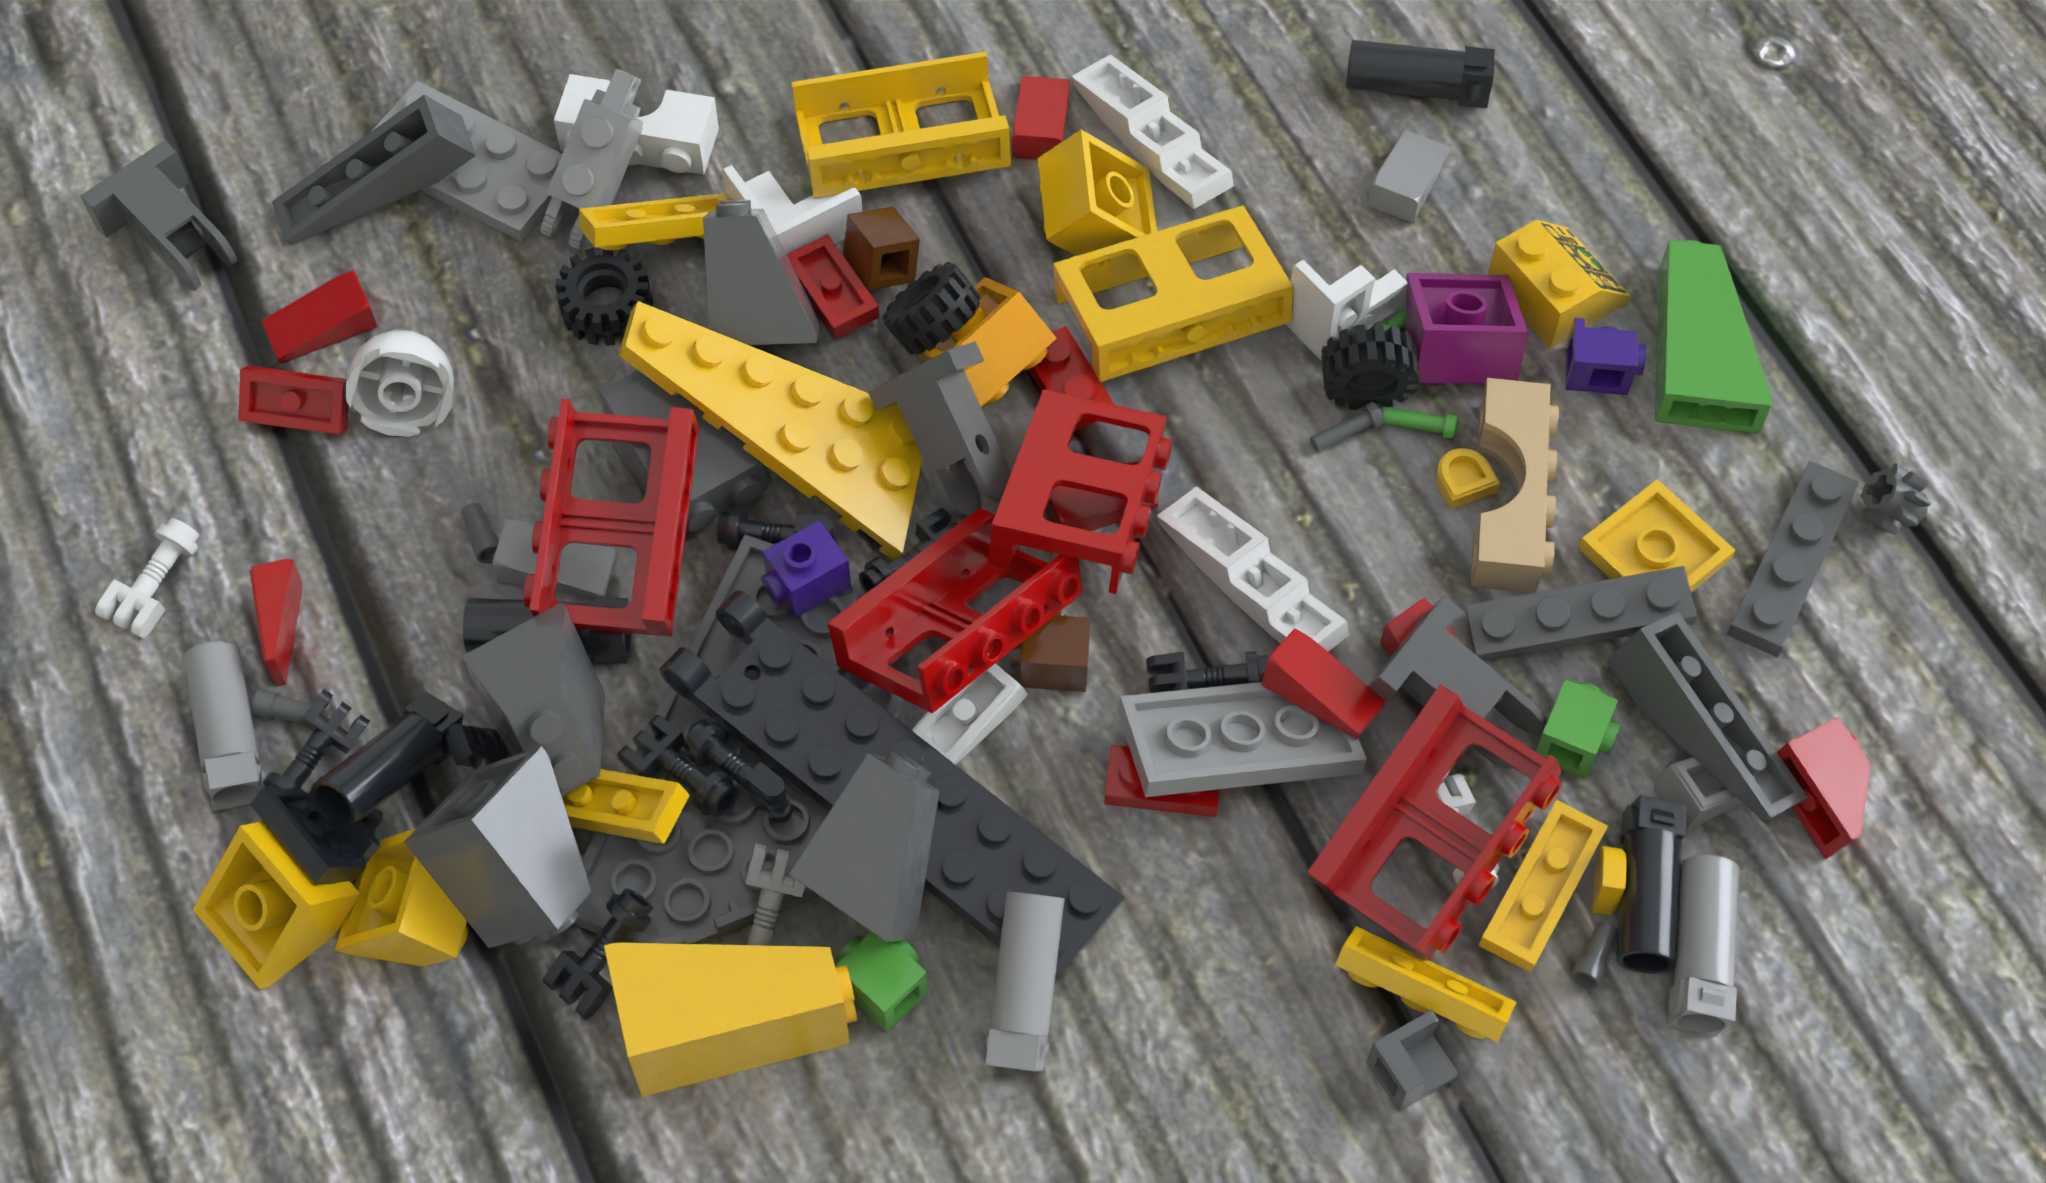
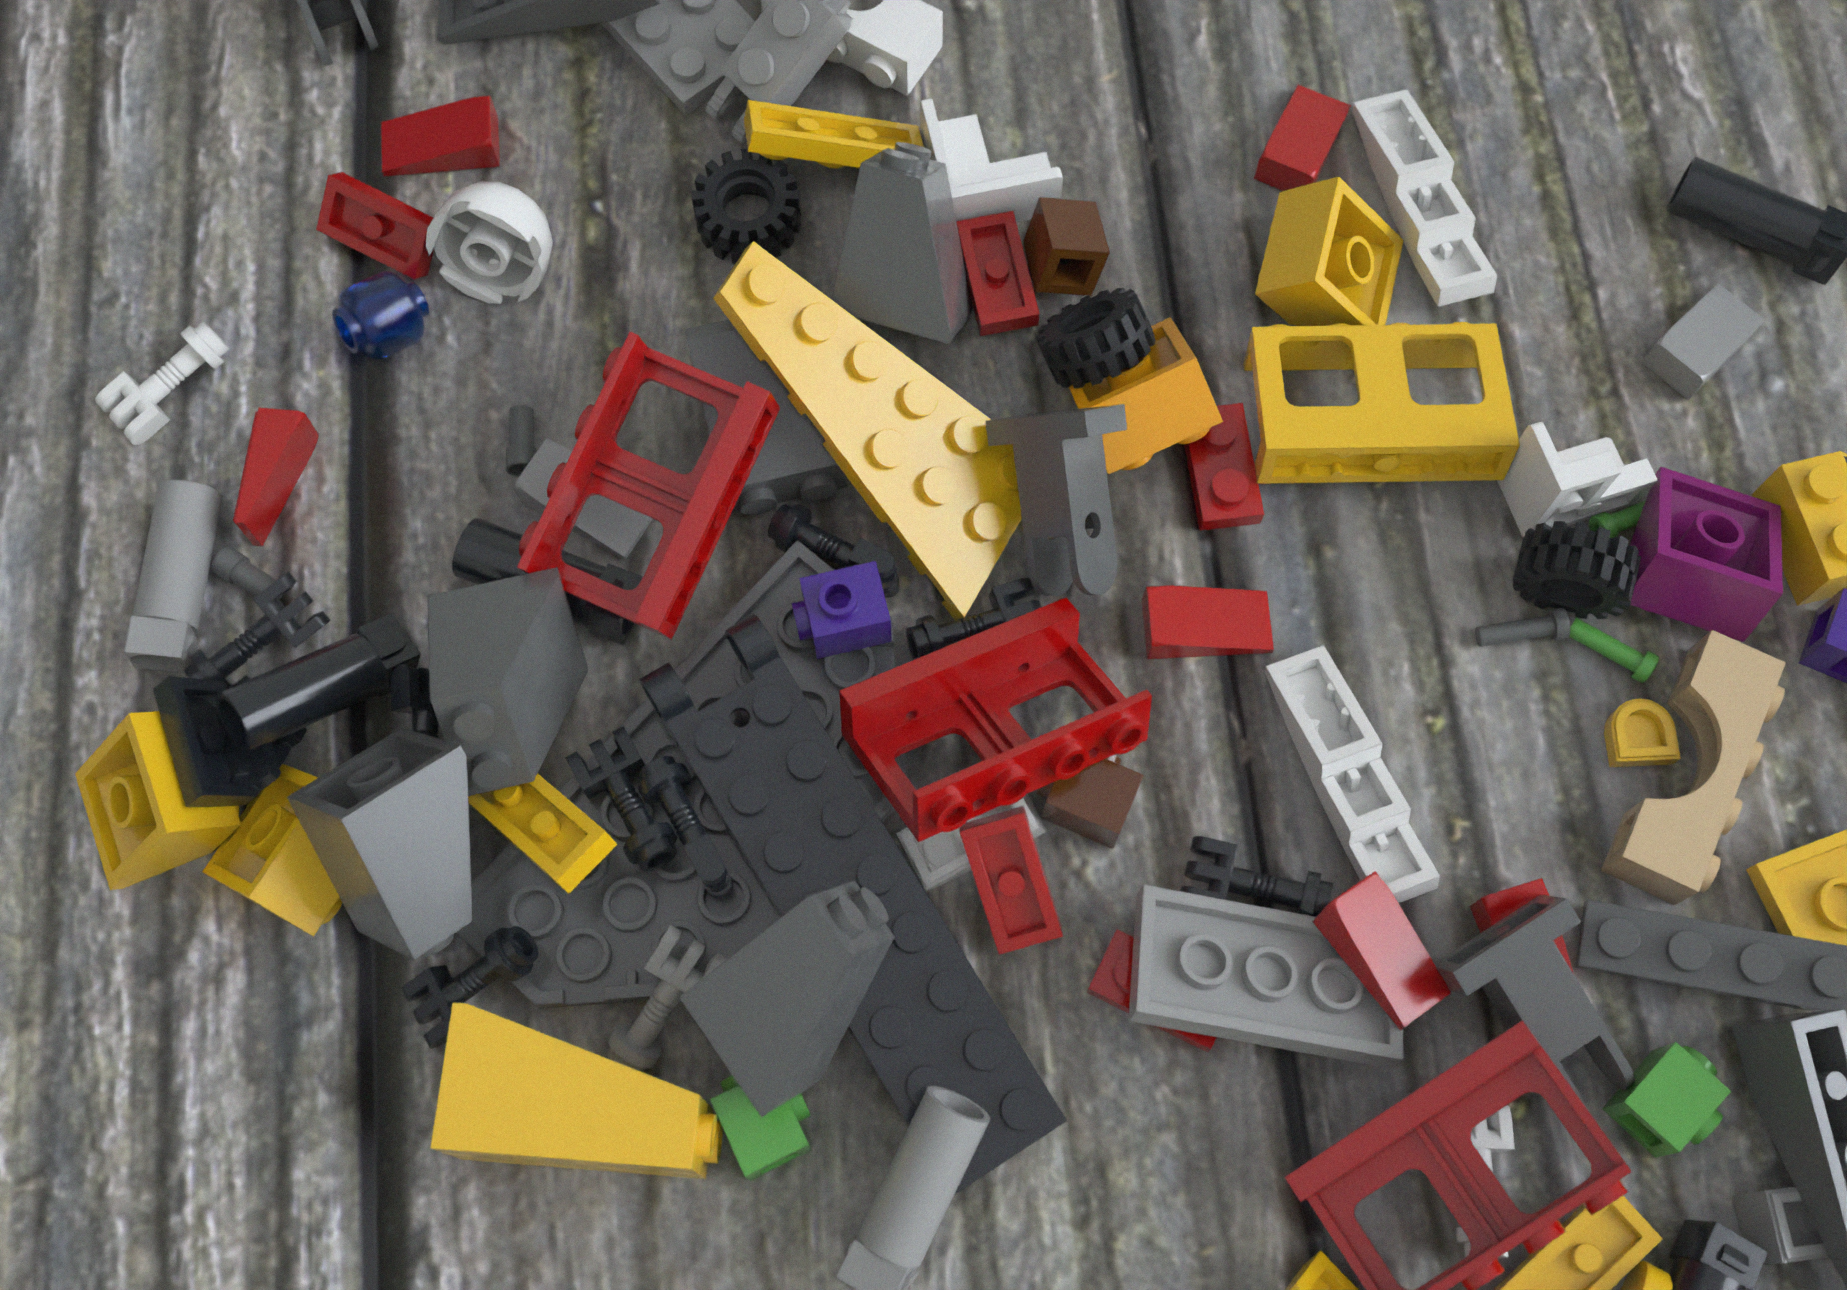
camera: 20 degrees right, 10 degrees up
yellow window [791,52,1011,198] -> none
red window [988,389,1173,594] -> none
none -> clear blue head [332,271,429,360]
none -> red plate [959,806,1063,955]

